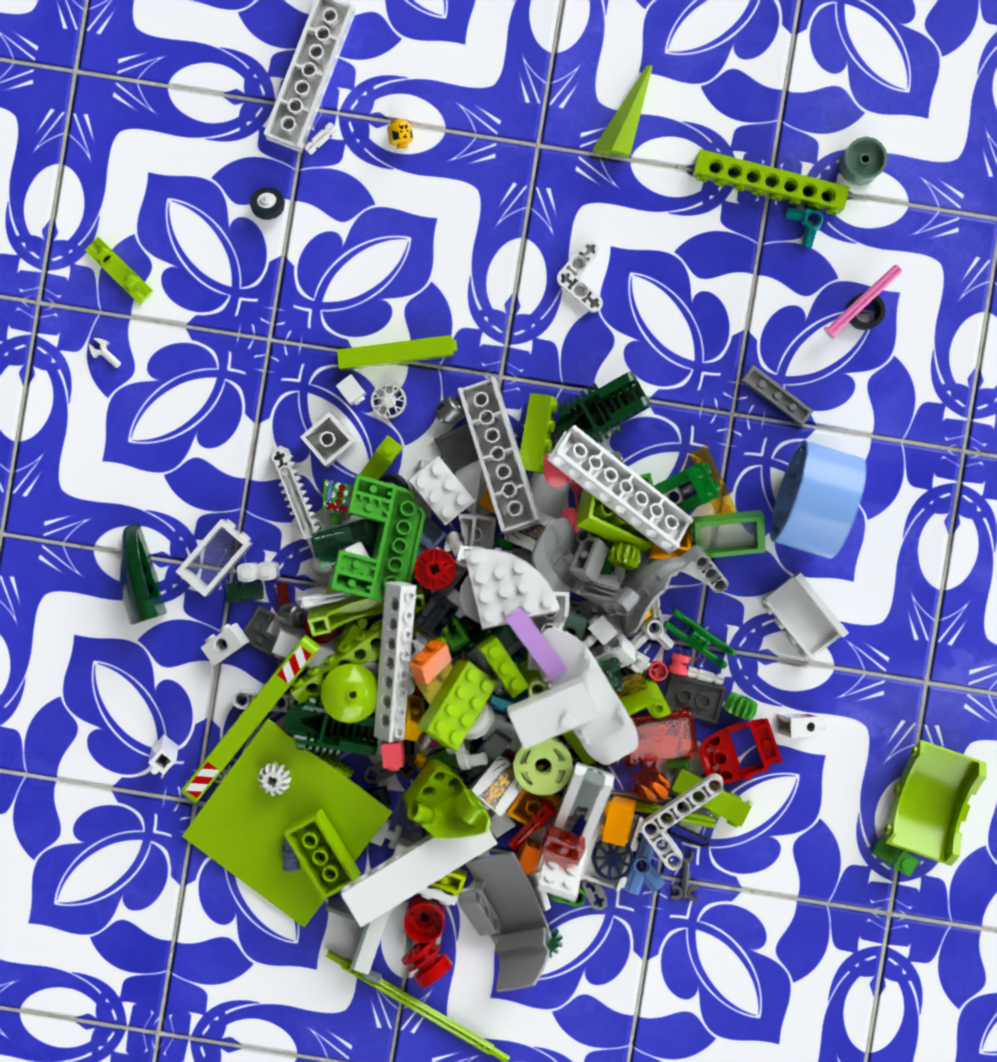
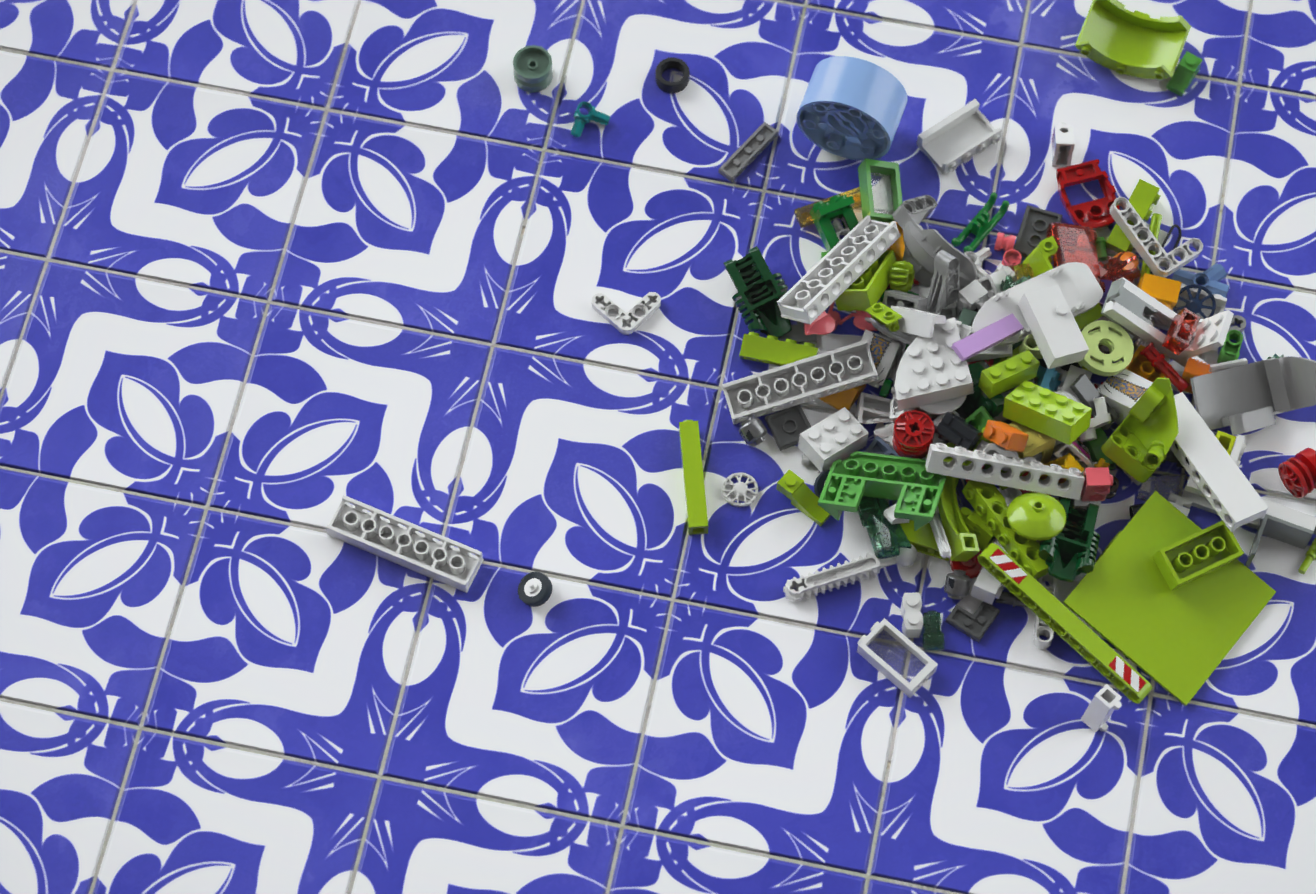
camera: 90 degrees left, 25 degrees down
lime hinge [85,237,154,305] -> none
white bar [89,338,121,368] -> none
dark green panel [119,523,167,625] -> none
white brick [201,623,250,666] -> none
white gear [257,762,291,796] -> none
clear red pin [275,582,290,606] -> none
sand blue hinge [282,838,300,872] -> none
white brick [300,412,357,467] -> none
white axle [304,122,337,155] -> none
torso [323,479,352,526] -> none
white brick [336,374,366,406] -> none
dark grey beam [364,761,398,784] -> none
yellow head [387,119,414,149] -> none
red wheel [404,894,446,943] -> none
lime wedge [592,65,653,159] -> none
flat silver bar [671,849,699,901] -> none
white axle [687,666,724,685] -> none
lime brick [692,149,850,215] -> none
bright green gear [724,692,758,720] -> none
bright pink axle [823,264,902,339] -> none
none -> lime hinge [865,302,903,332]
none -> white panel [891,306,946,338]

